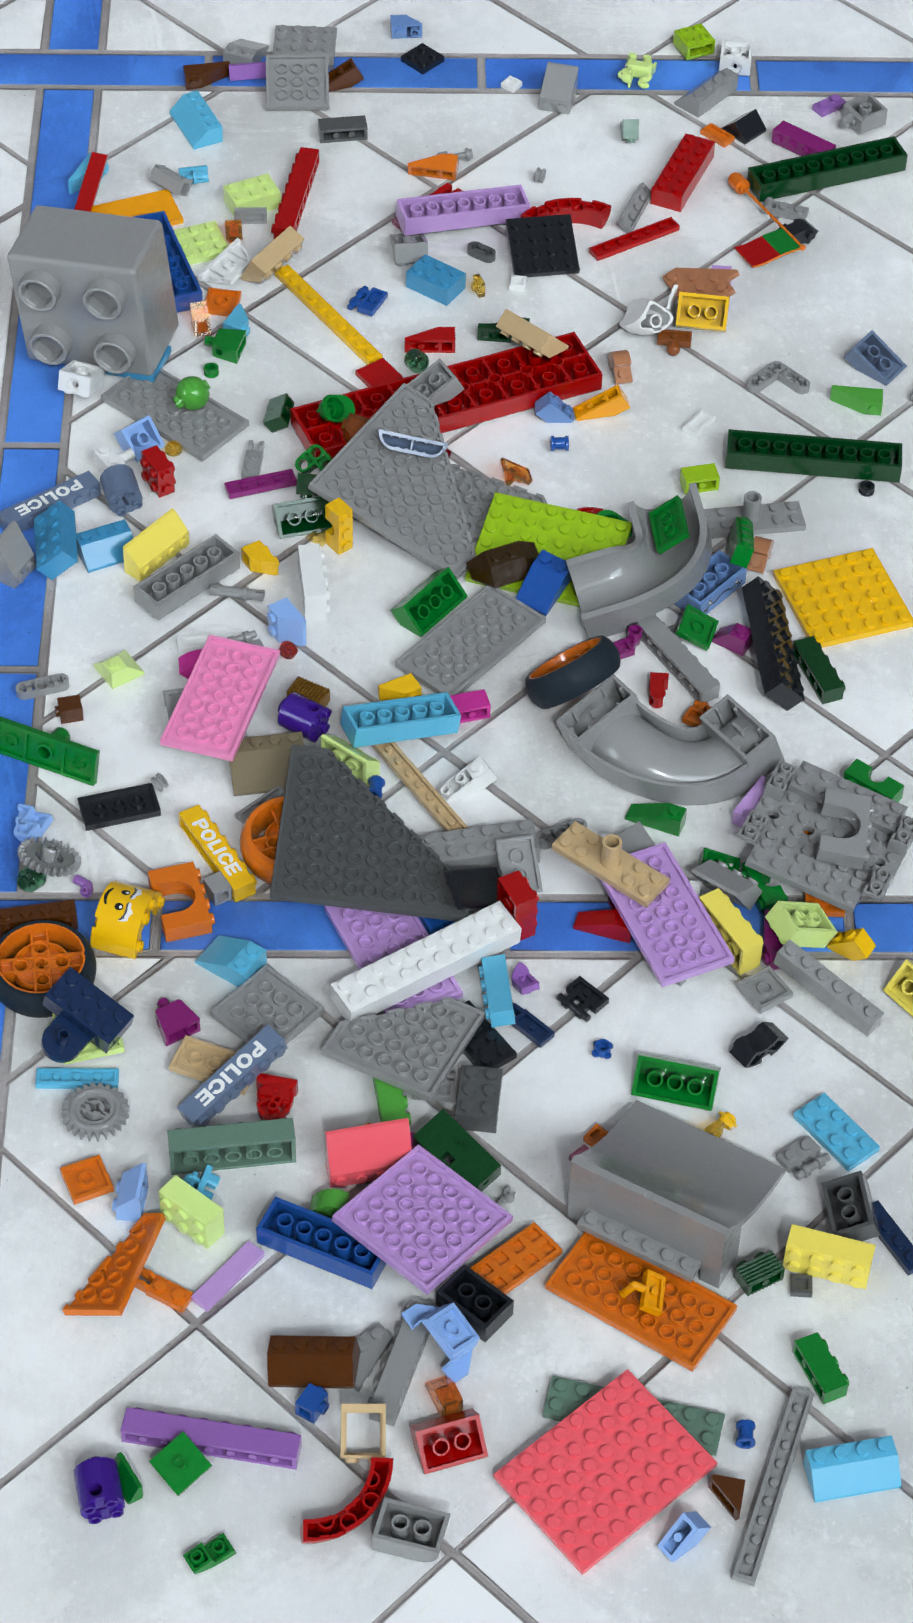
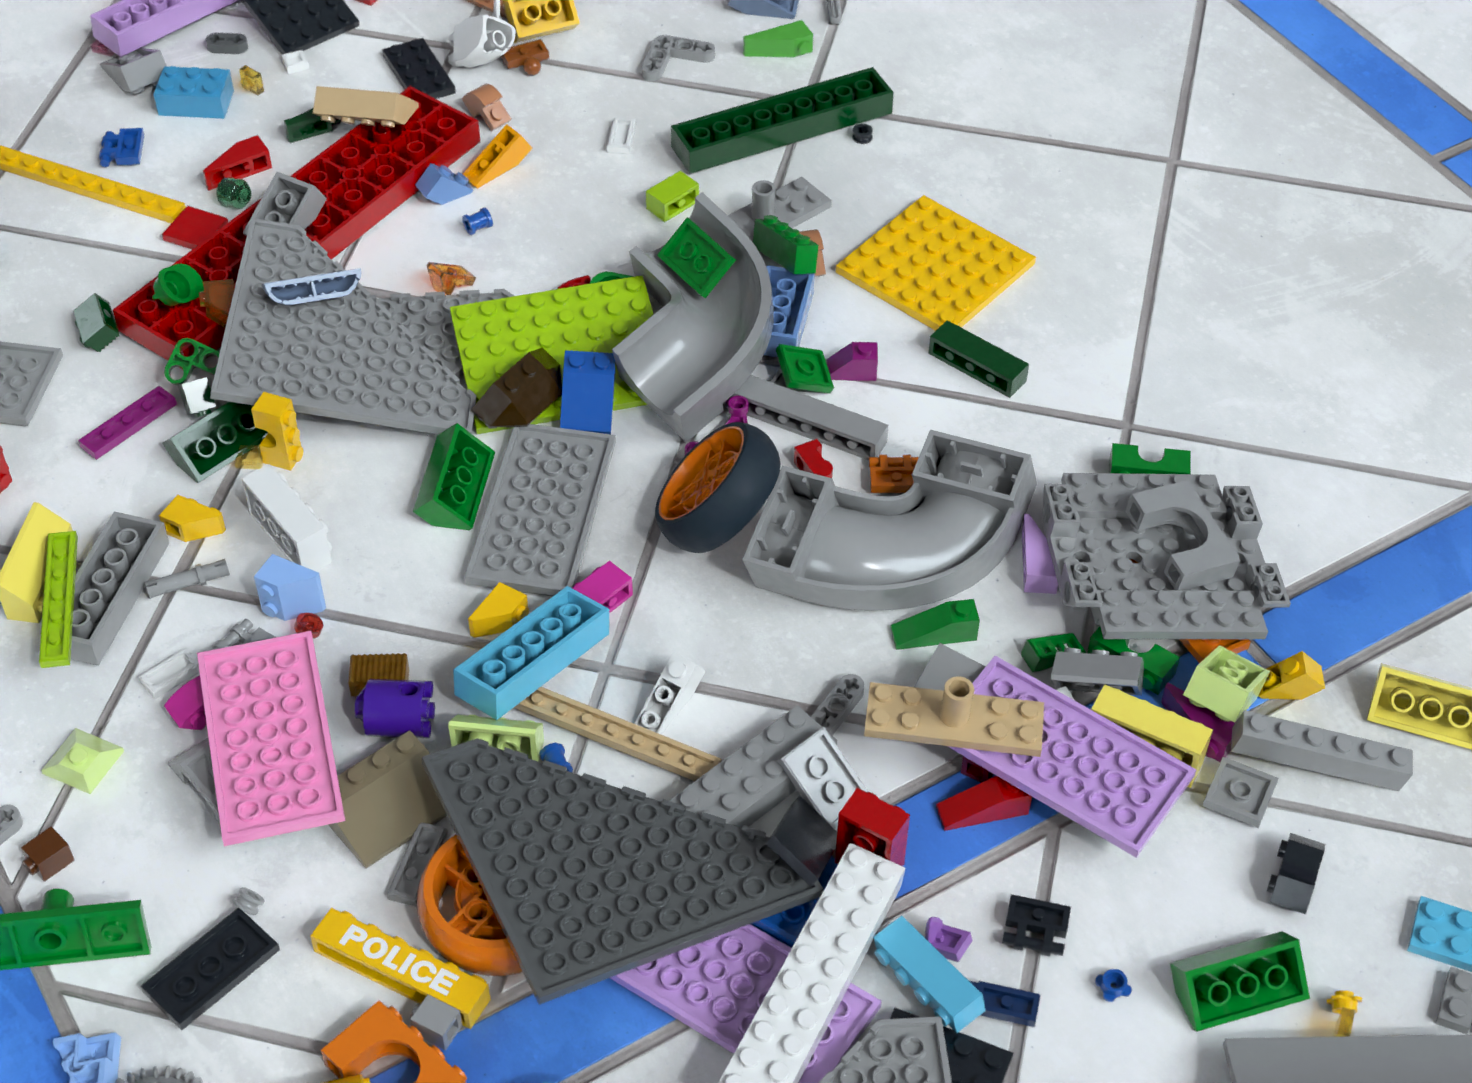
camera: 30 degrees left, 0 degrees up
light grey hinge [241,440,264,479] -> none
black brick [742,576,805,711] -> none
none -> lime tile [39,531,78,668]
none -> black plate [382,38,456,99]

